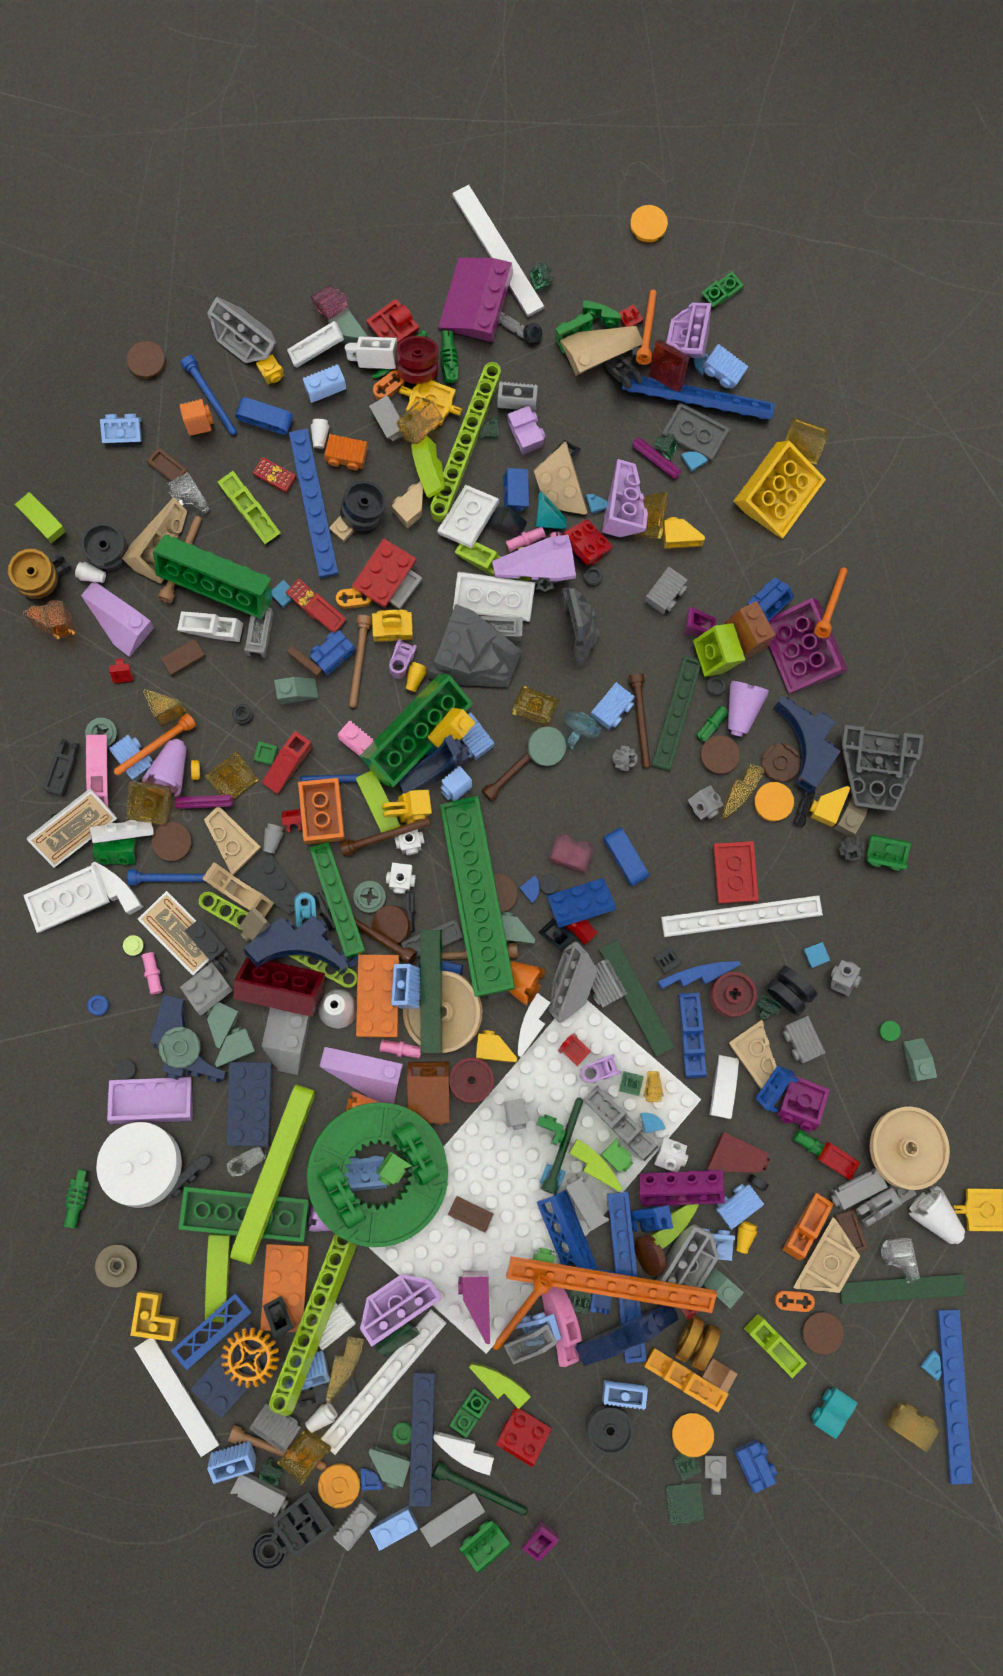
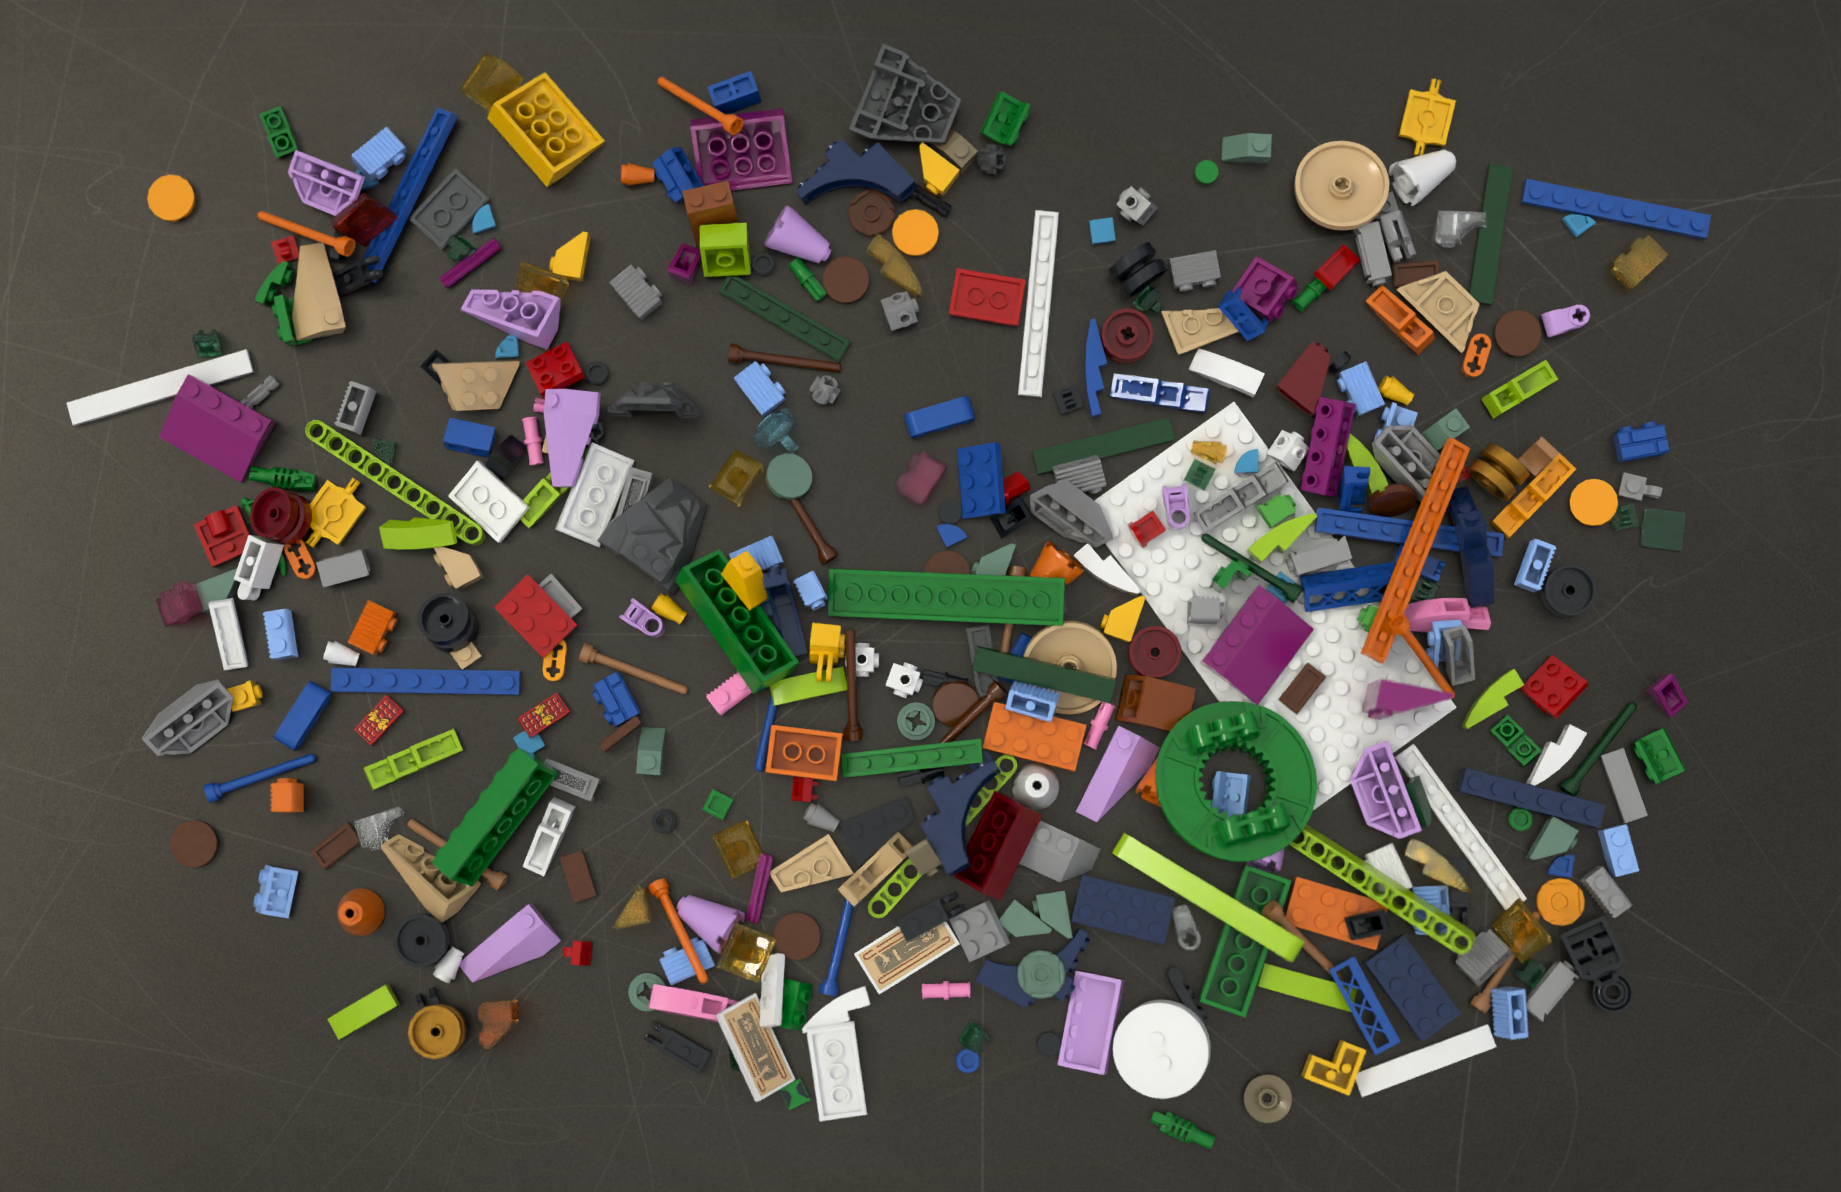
camera: 65 degrees left, 5 degrees up
yellowish green plate [123,935,144,956] -> none
yellow tile [191,760,200,780] -> none
light orange gear [221,1327,279,1388] -> none
red slope [262,731,313,794] -> none
medium azure plate [294,892,316,928] -> none
red tile [304,593,346,632] -> none
white cone [305,1403,338,1433] -> none
yellow brick [372,610,413,642] -> none
bright green window [376,1151,412,1186] -> none
clear yellow brick [395,398,443,444] -> none
lavender brick [507,406,546,455] -> none
black tile [523,323,543,343] -> none
teal slope [536,491,567,529] -> none
teal brick [811,1387,857,1439] -> none
none -> orange cone [337,888,385,936]
none -> orange cone [621,163,654,186]
none -> blue hinge [707,71,762,115]
none -> green tile [779,1078,811,1110]
none -> clear green tile [958,1021,991,1053]
none -> magenta slope [1200,585,1314,705]
none -> medium nougat piece [1262,901,1344,981]
none -> lavender piece [1541,305,1590,338]

